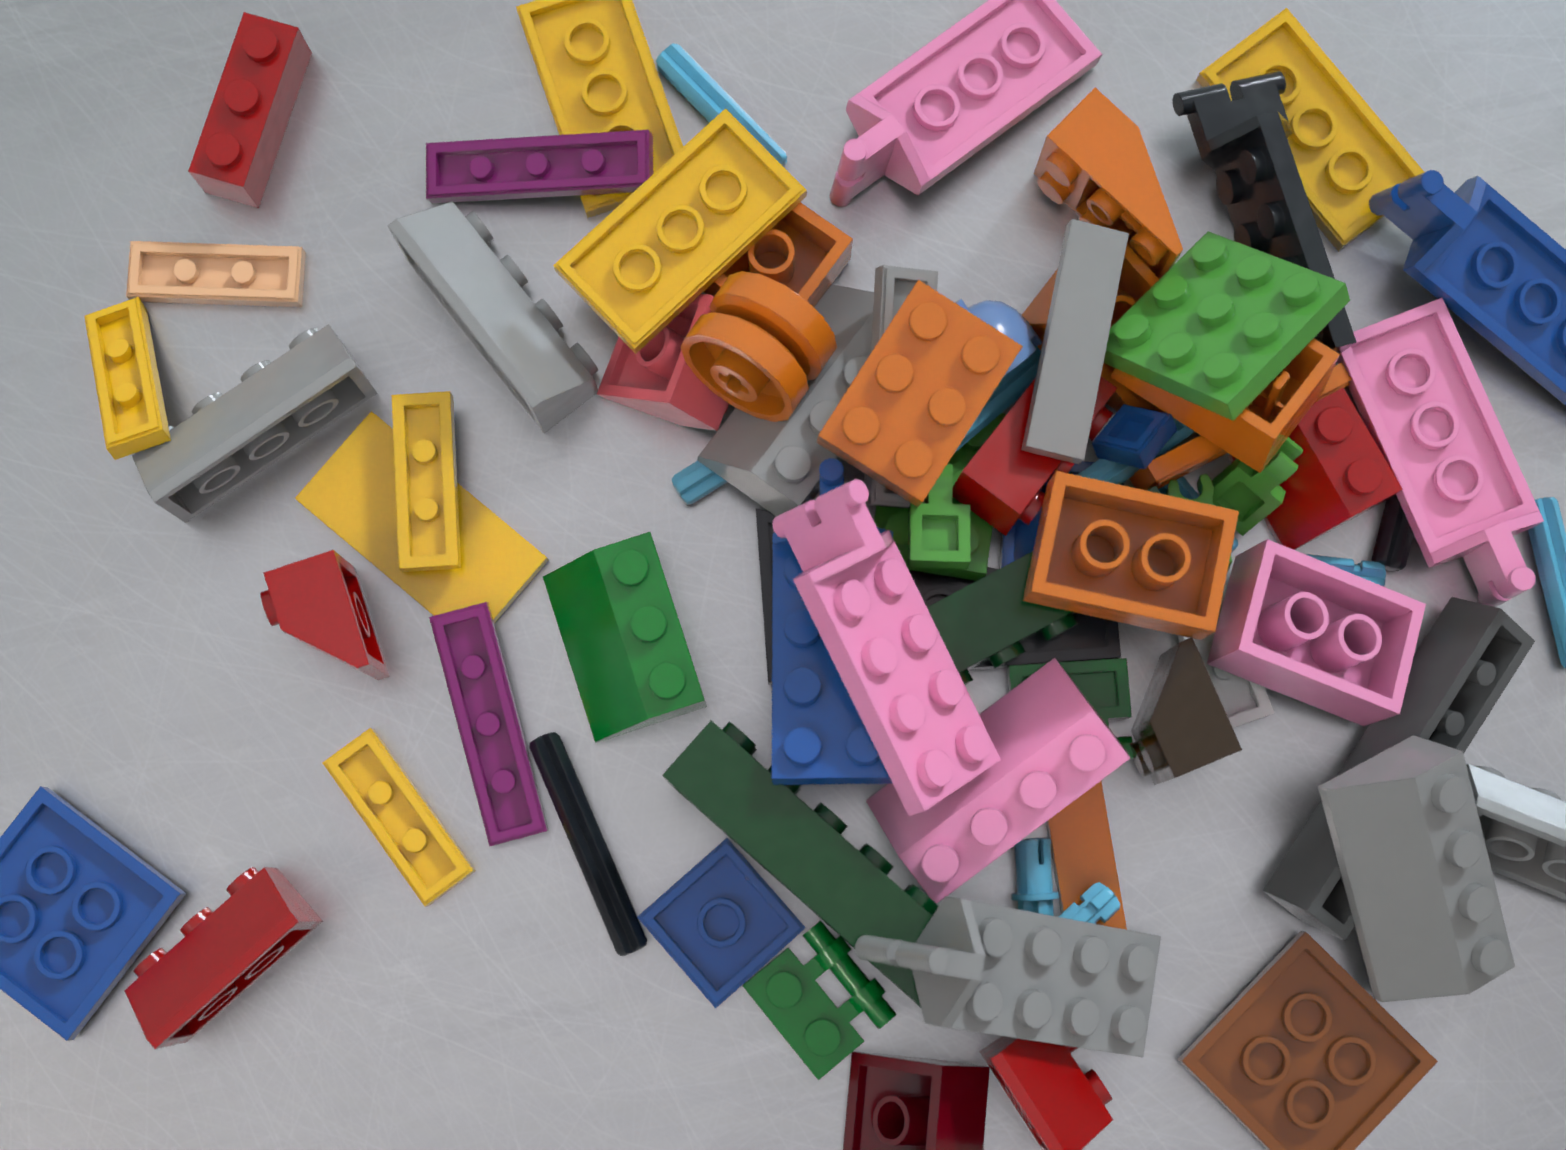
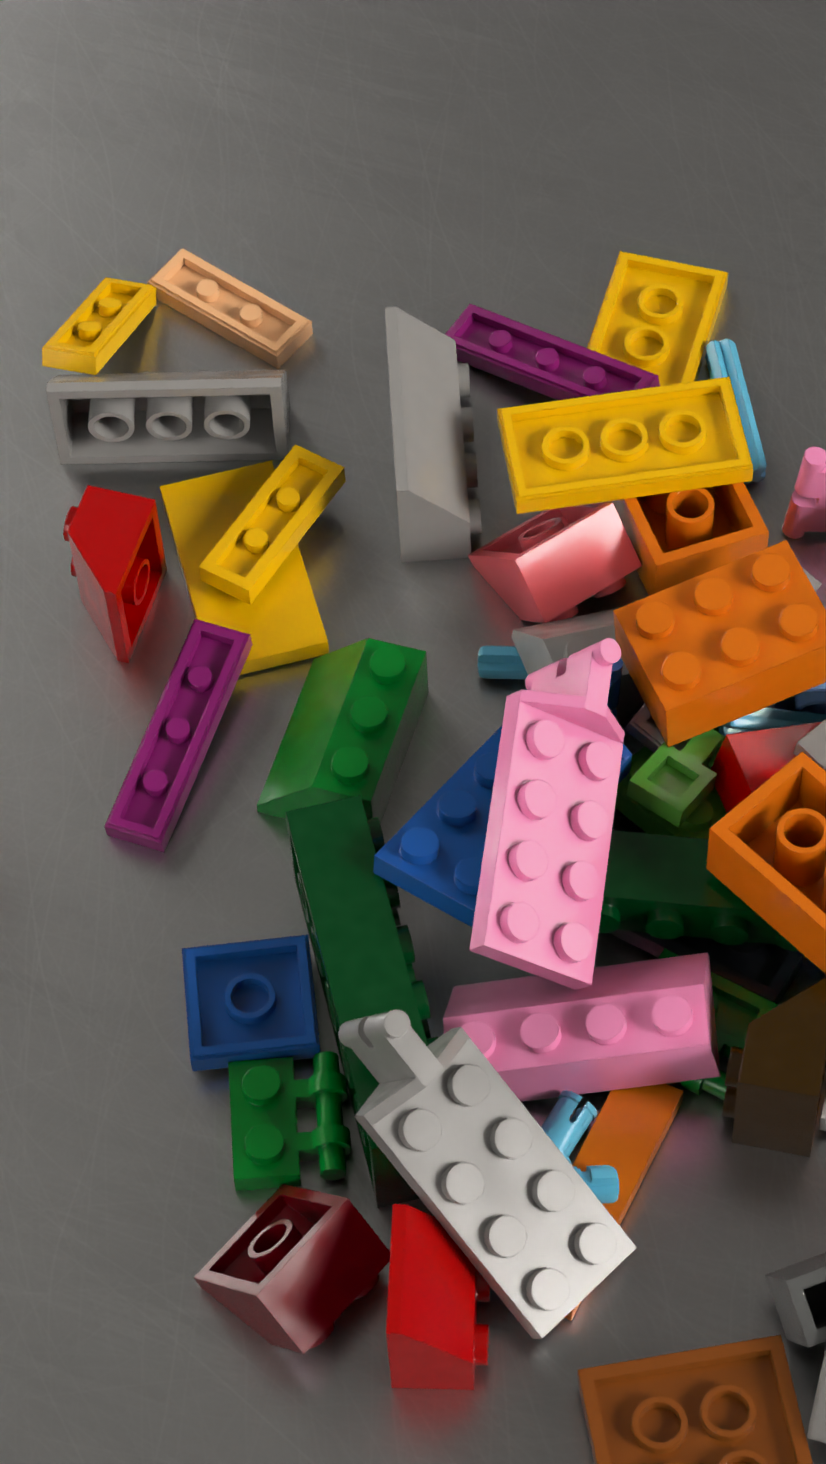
camera: 40 degrees right, 25 degrees down
red brick [188,12,312,208] -> none
yellow tile [322,728,476,907] -> none
black axle [529,732,647,956] -> none
orange wheel [681,271,837,422] -> none

